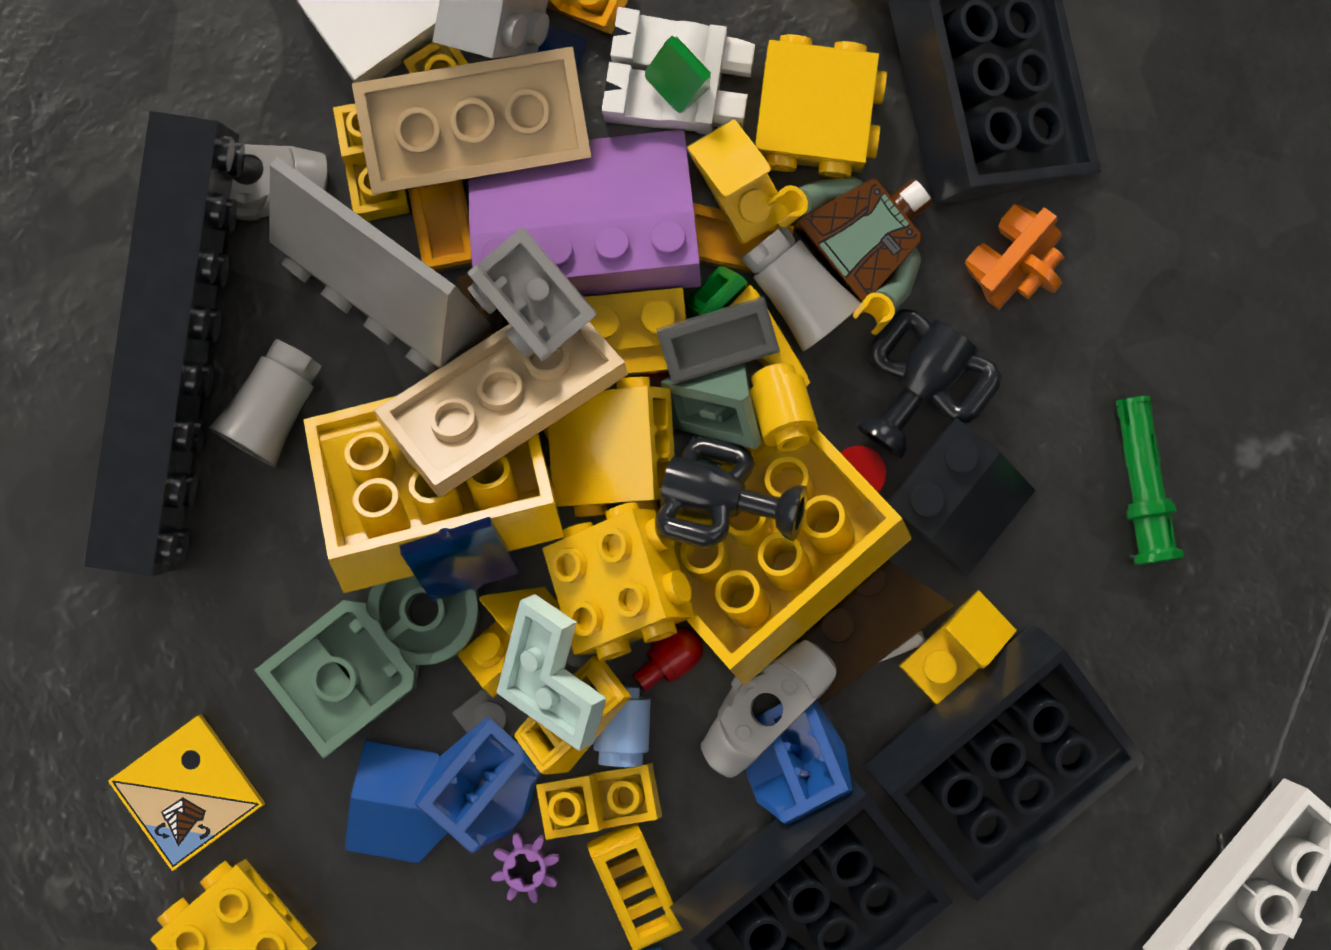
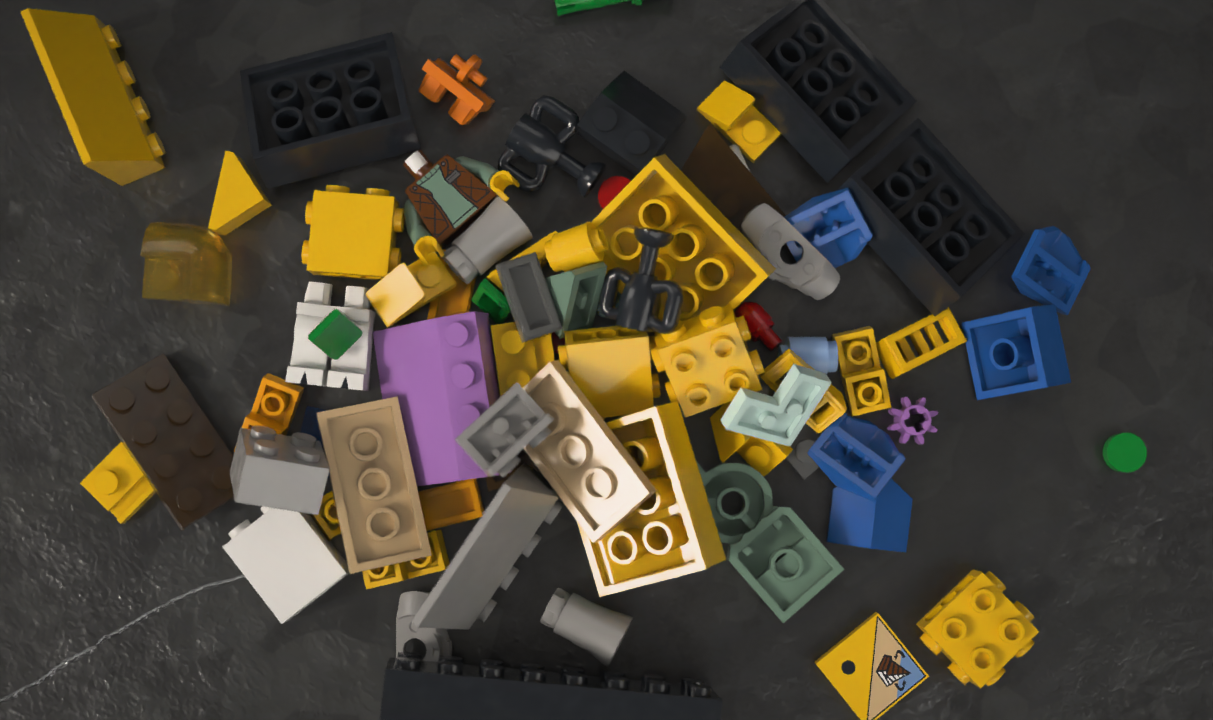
camera: 90 degrees left, 0 degrees up
piece [399,516,520,601] -> none

